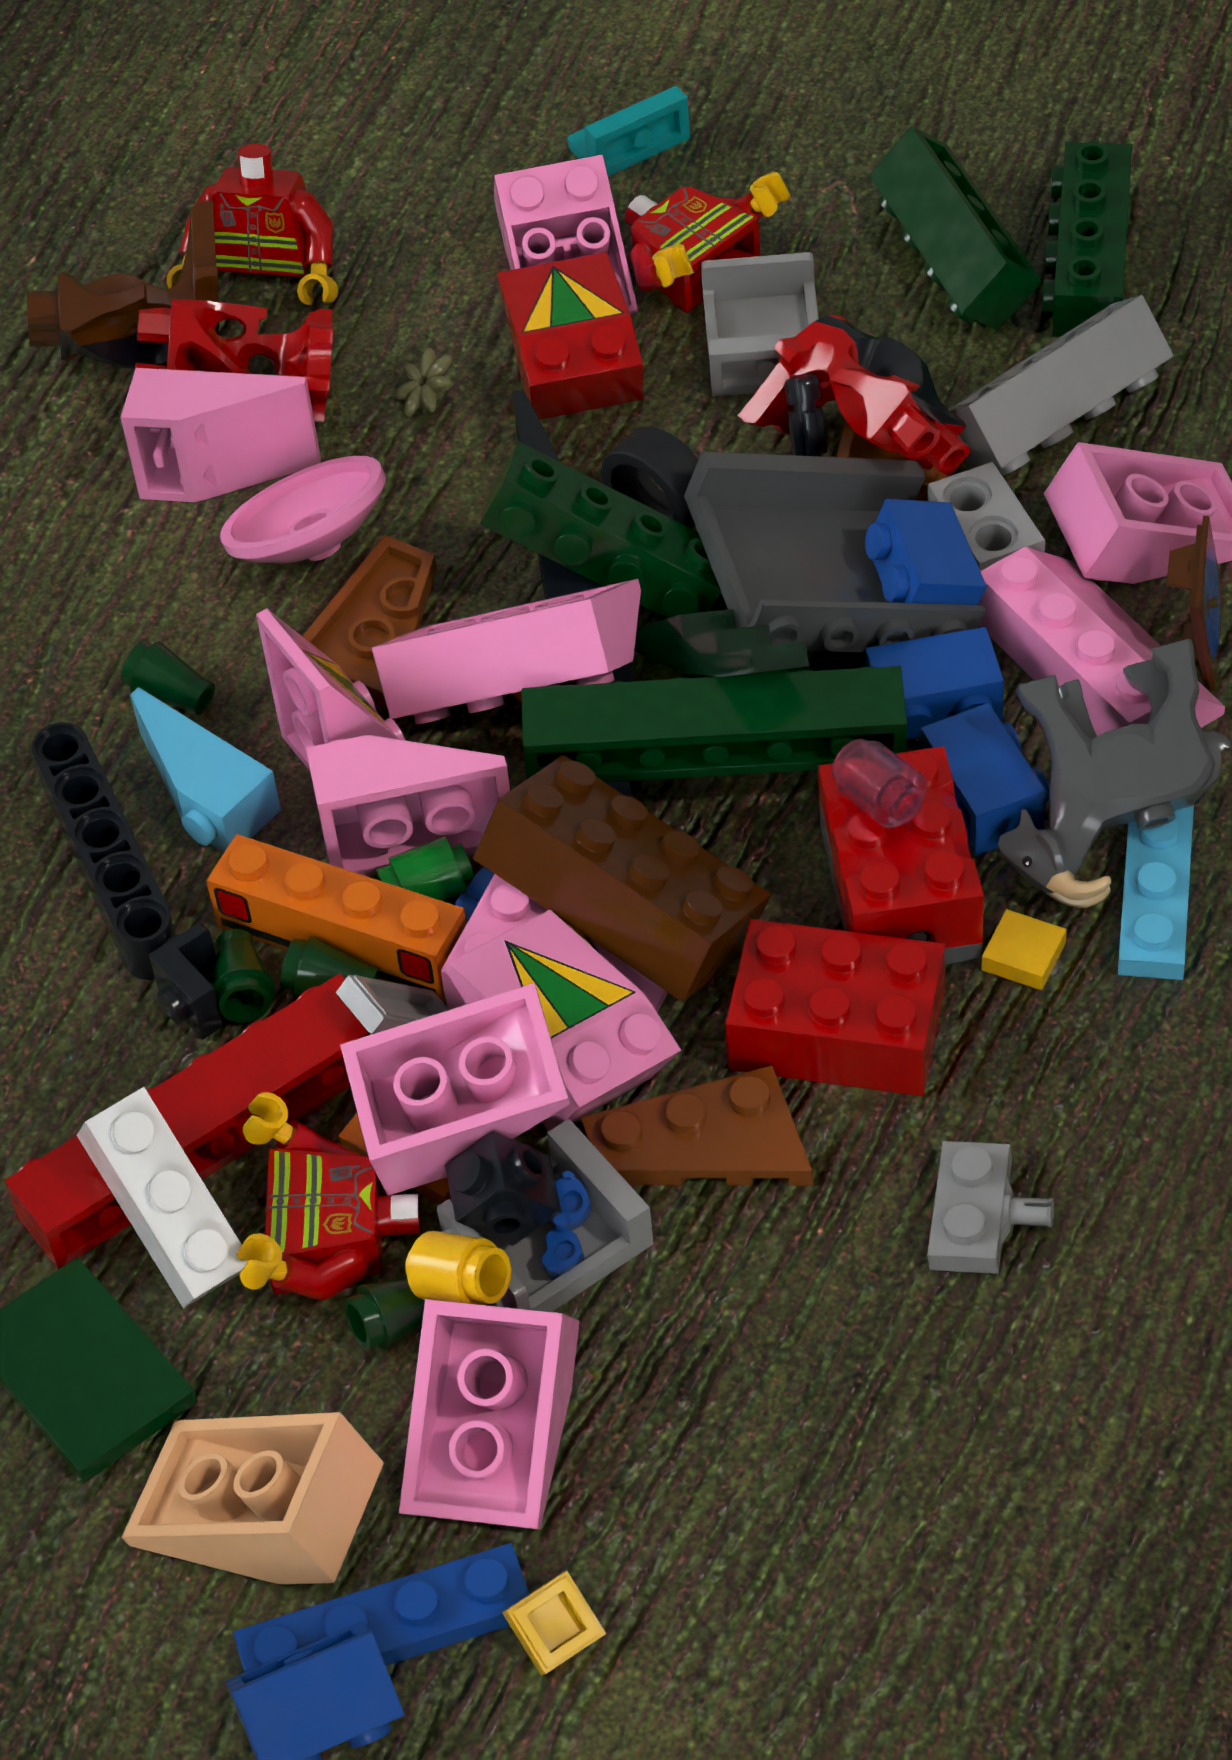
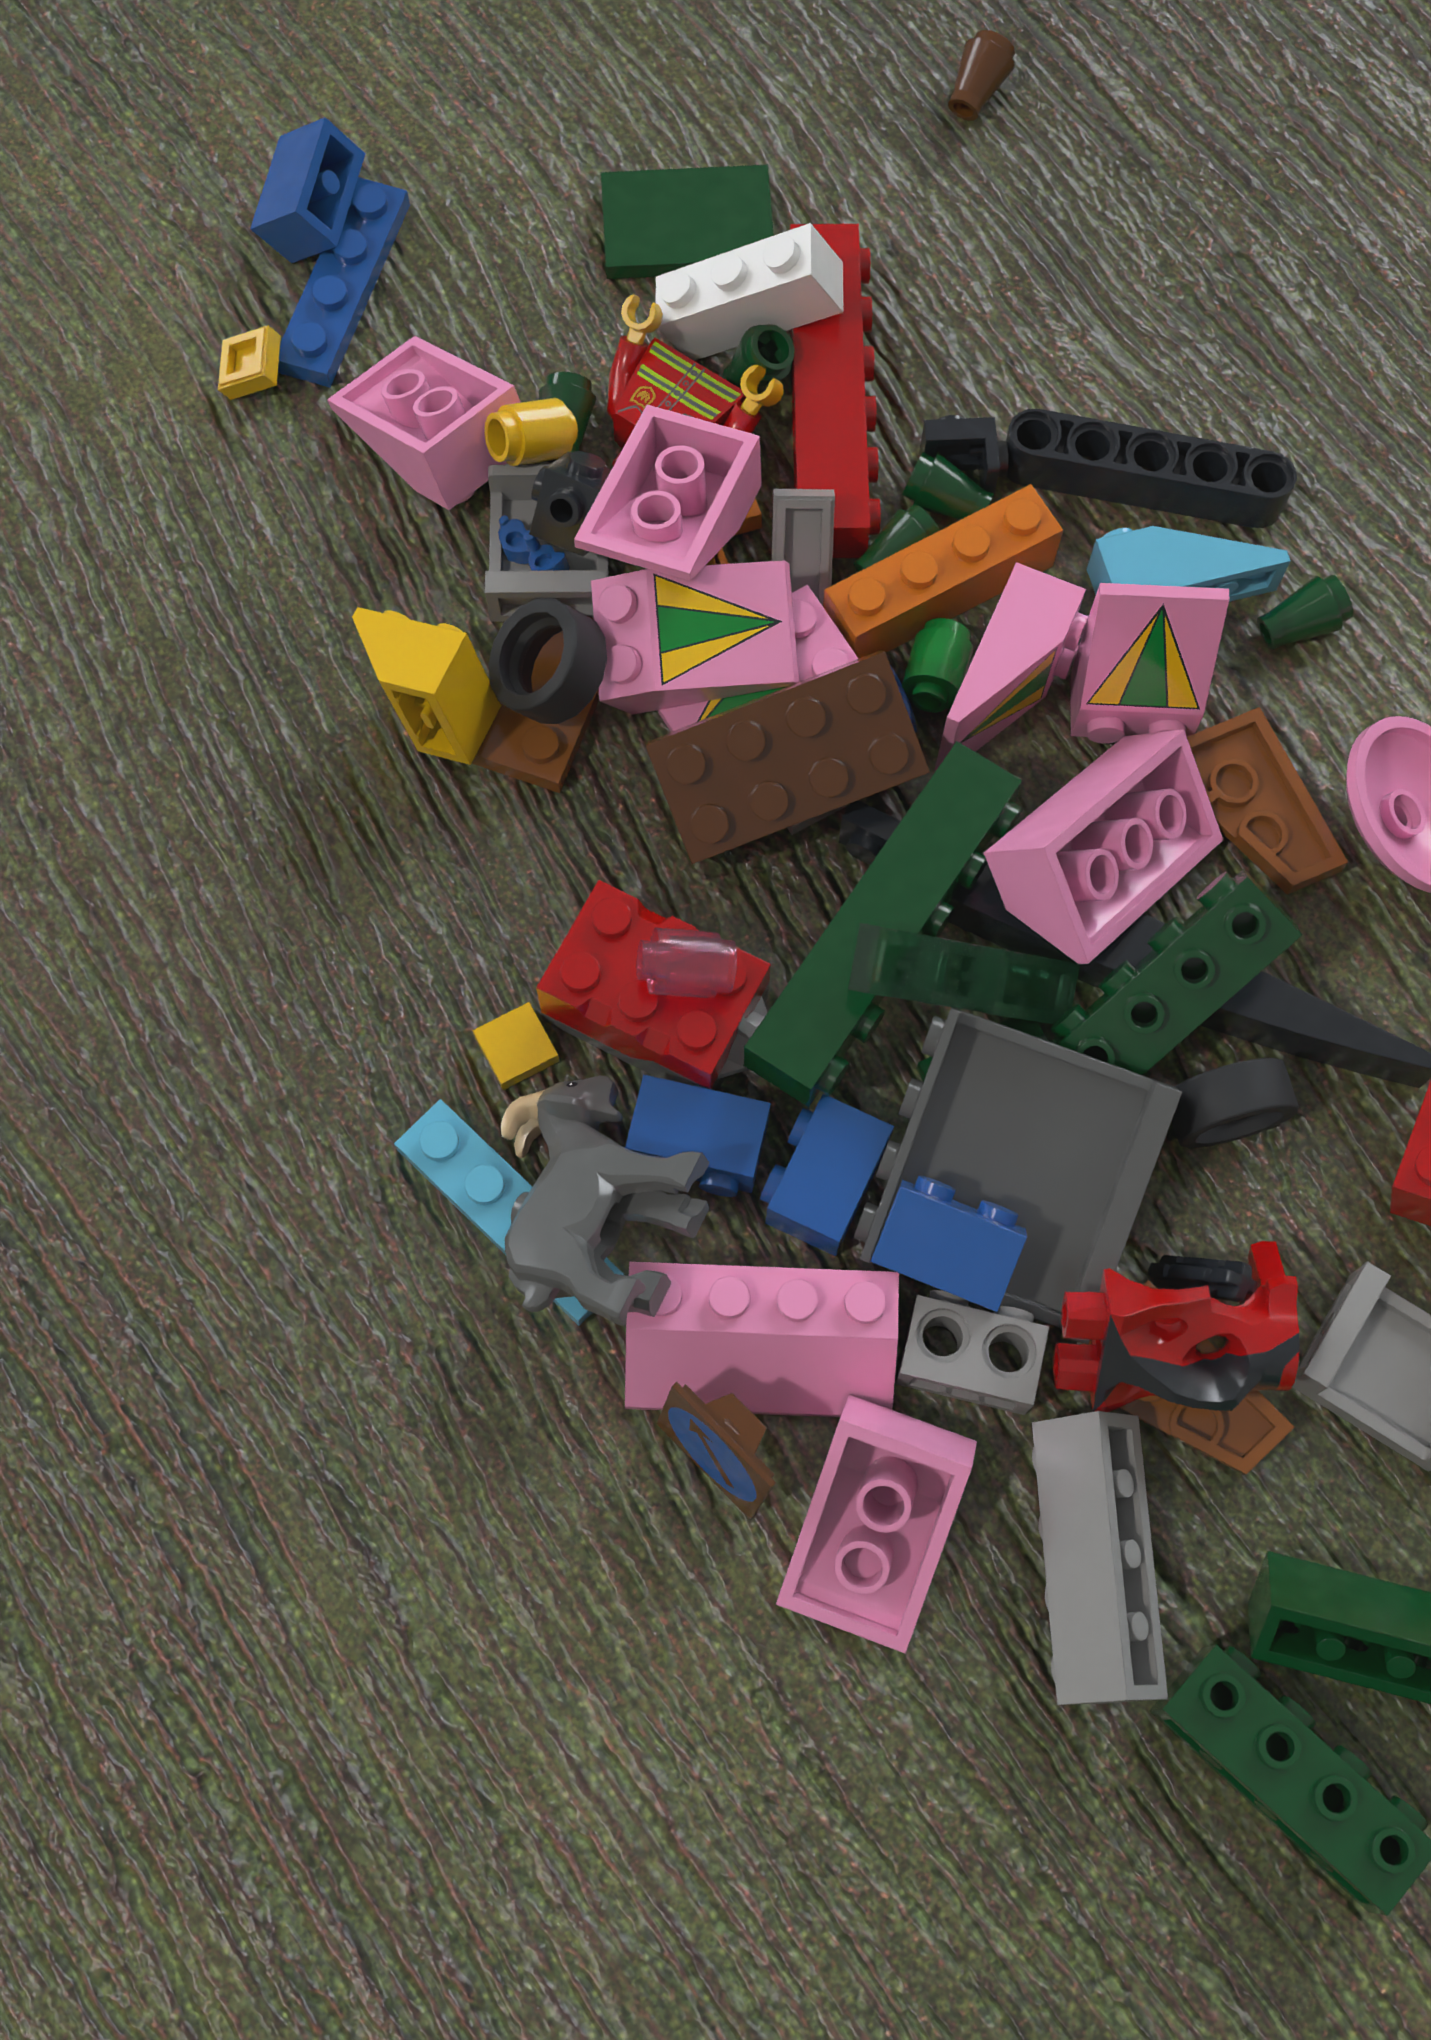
camera: 120 degrees right, 20 degrees up
light nougat slope [121,1412,384,1584] -> none
red brick [725,919,945,1096] -> none
light grey plate [927,1141,1054,1274] -> none
none -> yellow slope [352,607,501,765]
none -> black tyre [488,598,607,724]
none -> dark green cone [723,324,795,389]

